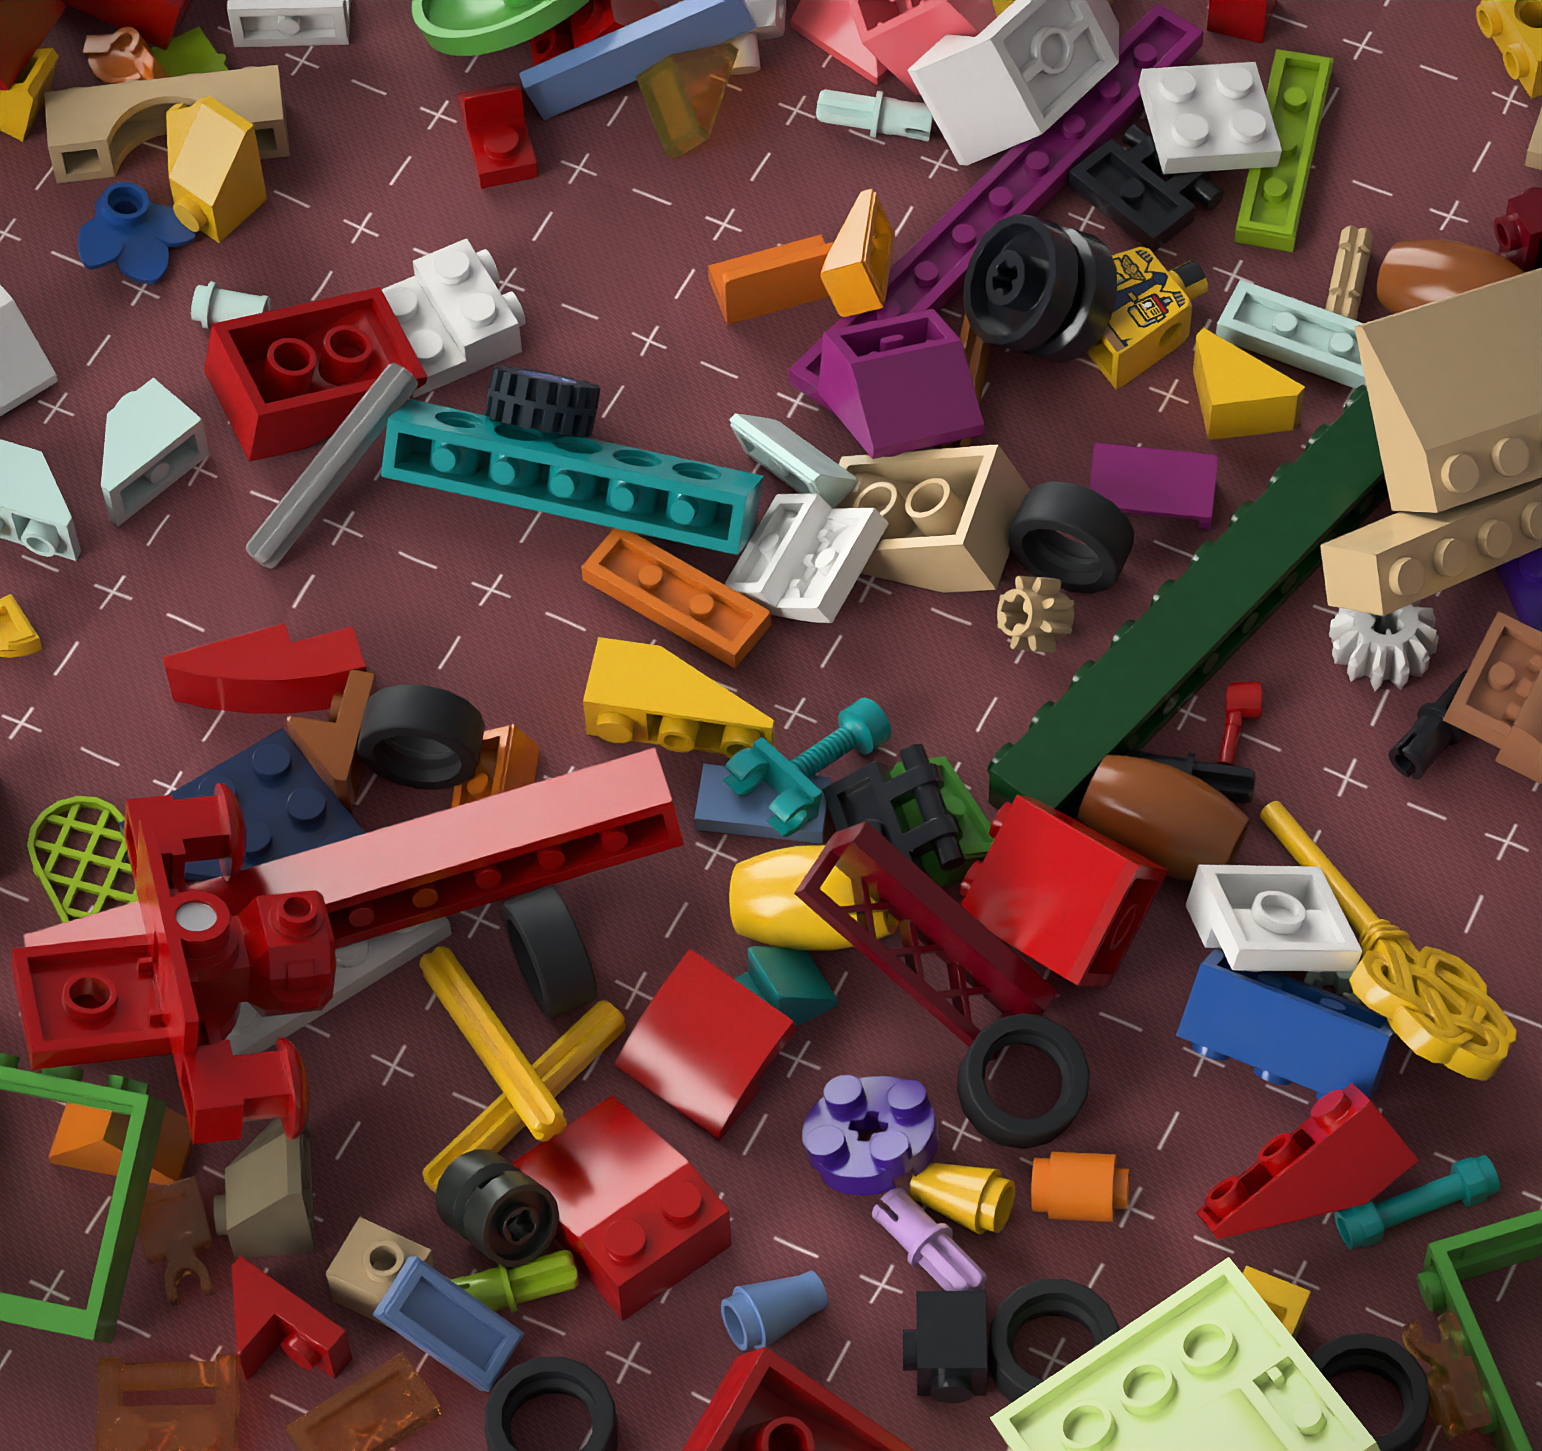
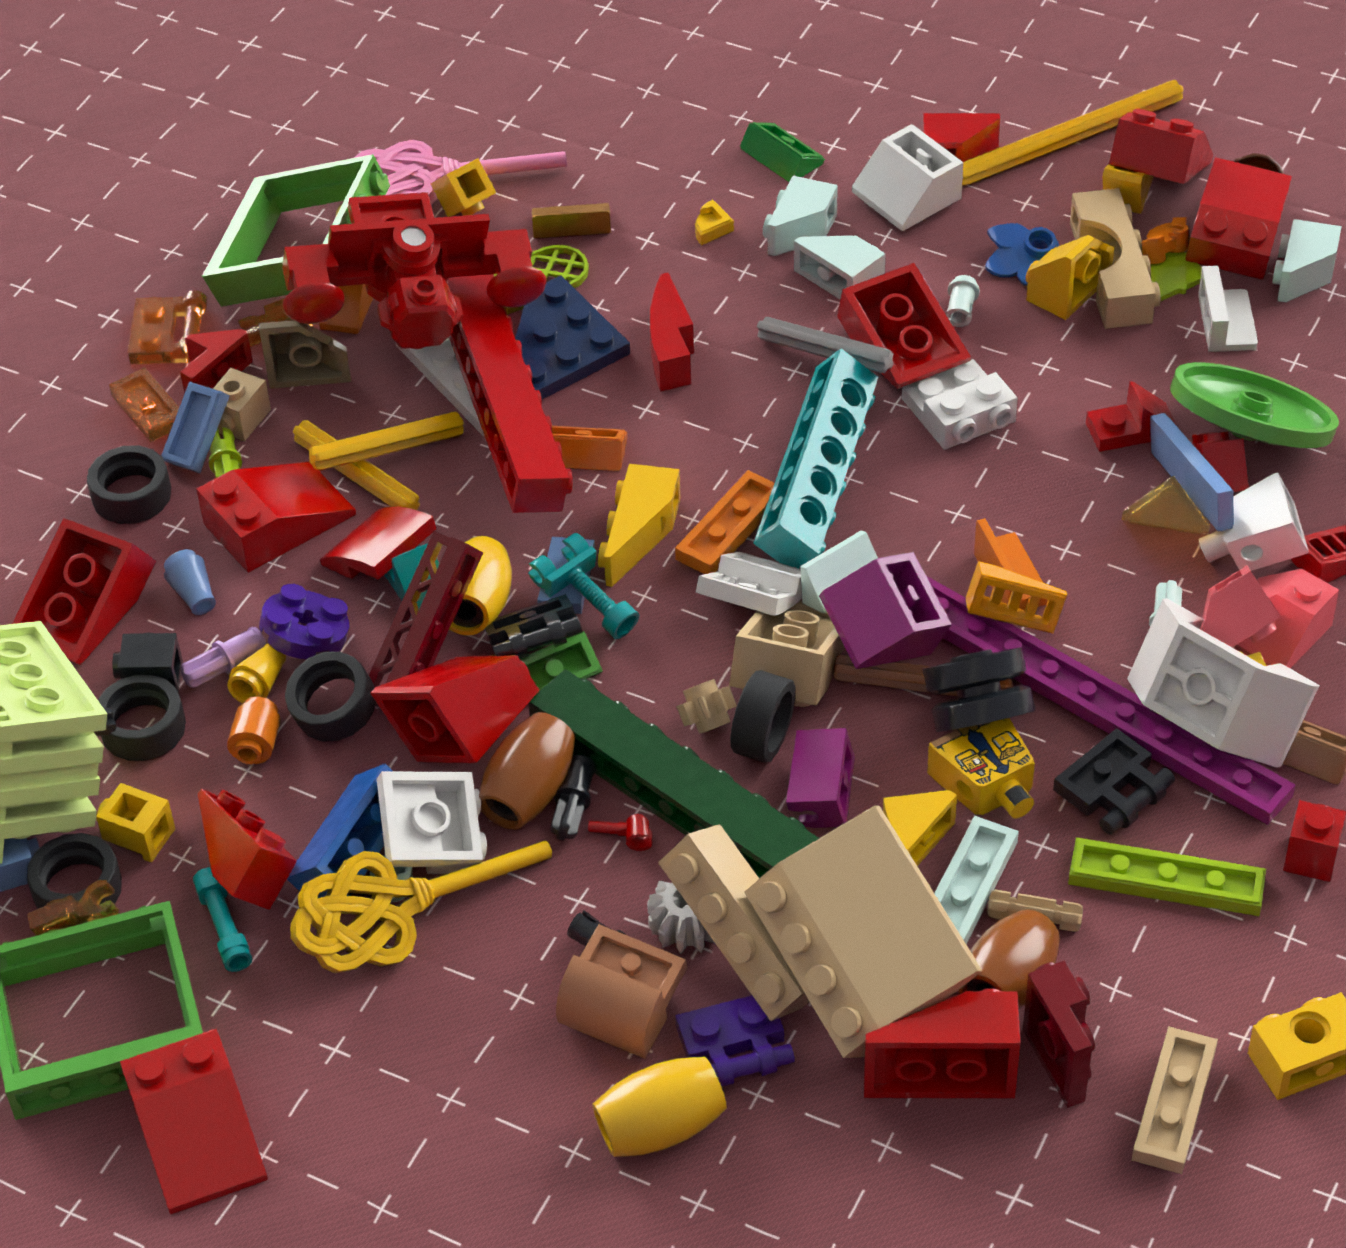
camera: 90 degrees right, 10 degrees down
dark orange slope [286,670,378,814] -> none
black tyre [357,684,485,789] -> none
pearl dark grey wheel [435,1149,560,1267] -> none
black wheel [485,366,601,437] -> none
black tyre [501,884,598,1019] -> none
white plate [1138,62,1282,174] -> none

